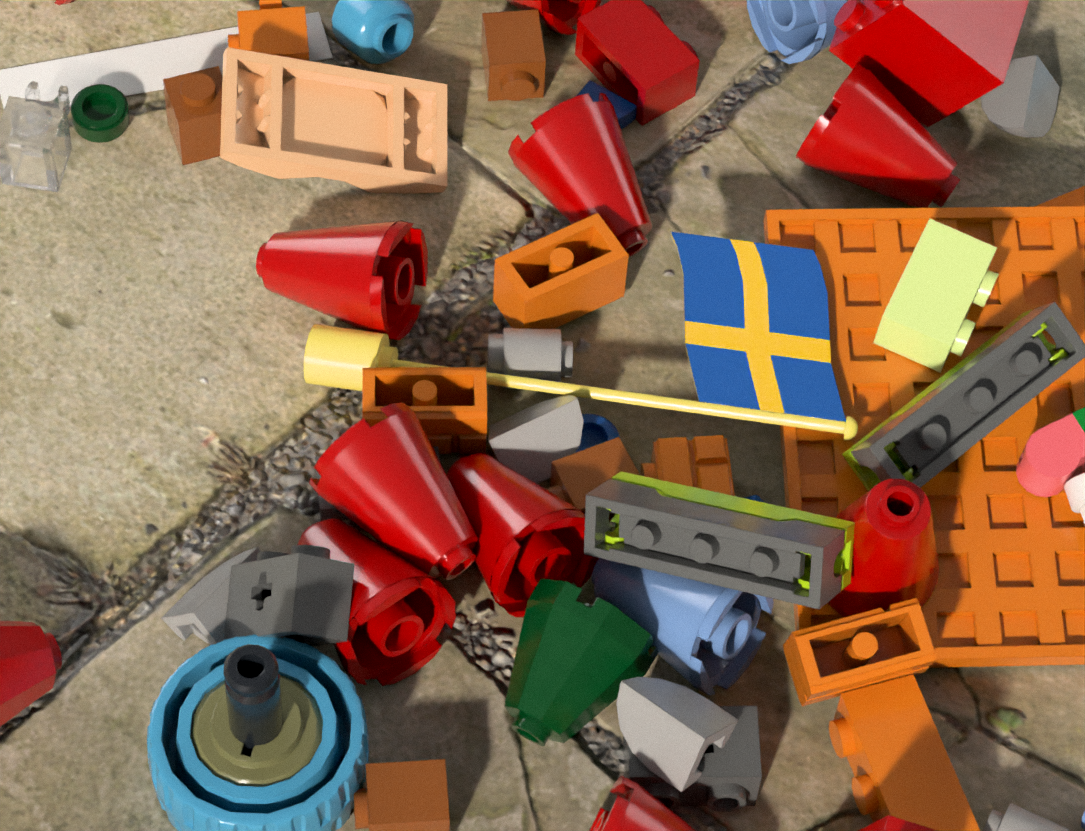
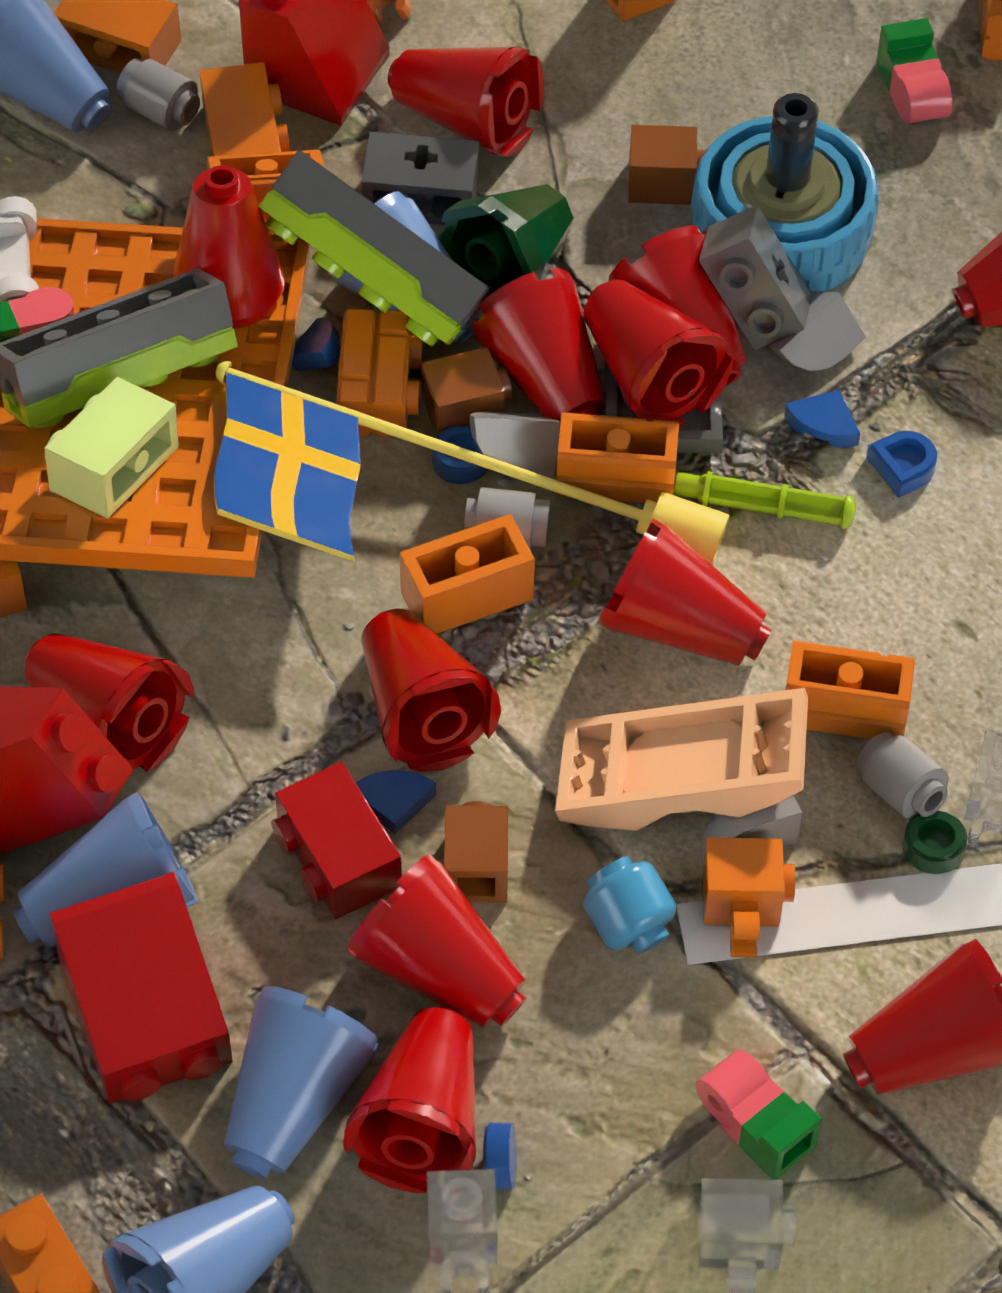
camera: 170 degrees left, 0 degrees up
dark orange brick [163,66,223,165] -> none
light grey brick [616,677,739,792] -> none
none -> lime piece [674,471,856,529]
none -> blue tile [784,390,860,448]
none -> orange brick [785,640,915,739]
none -> light grey brick [857,732,949,820]
none -> blue tile [866,431,937,498]

